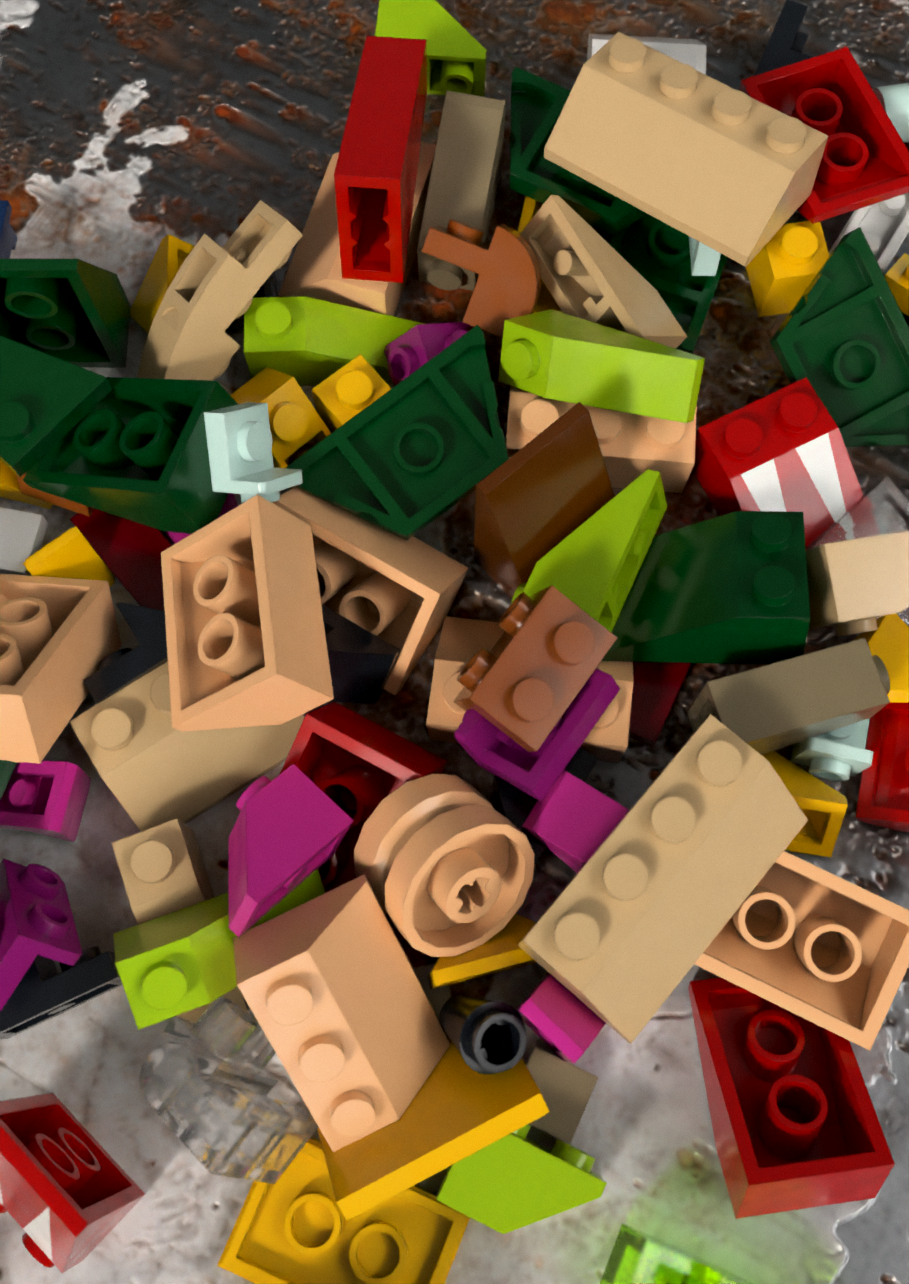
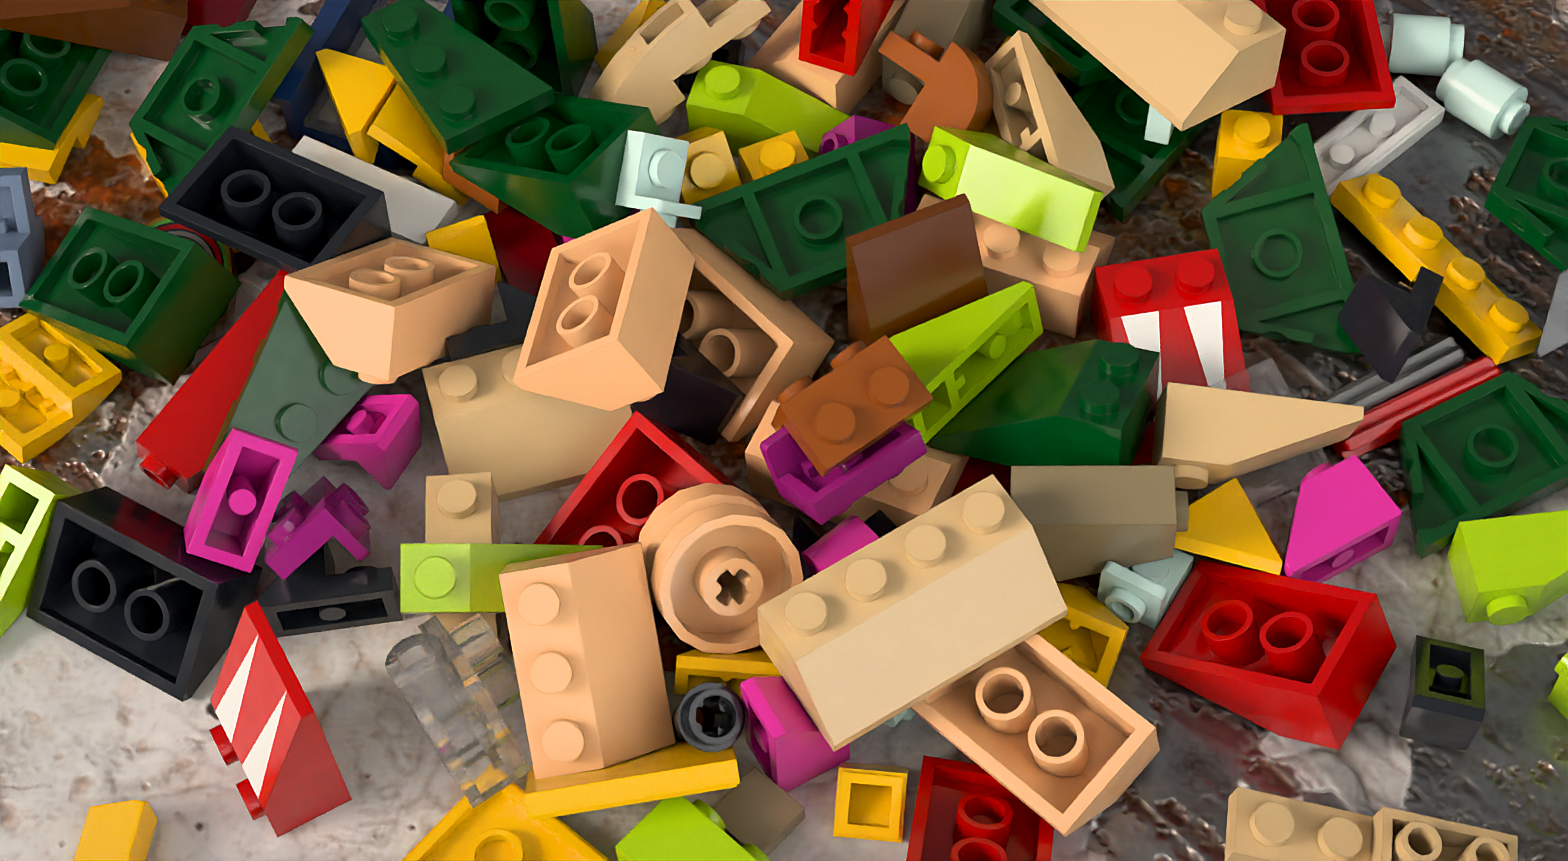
camera: 20 degrees right, 15 degrees down
dark pink slope [228,764,354,937] -> none
none -> yellow slope [833,762,909,843]

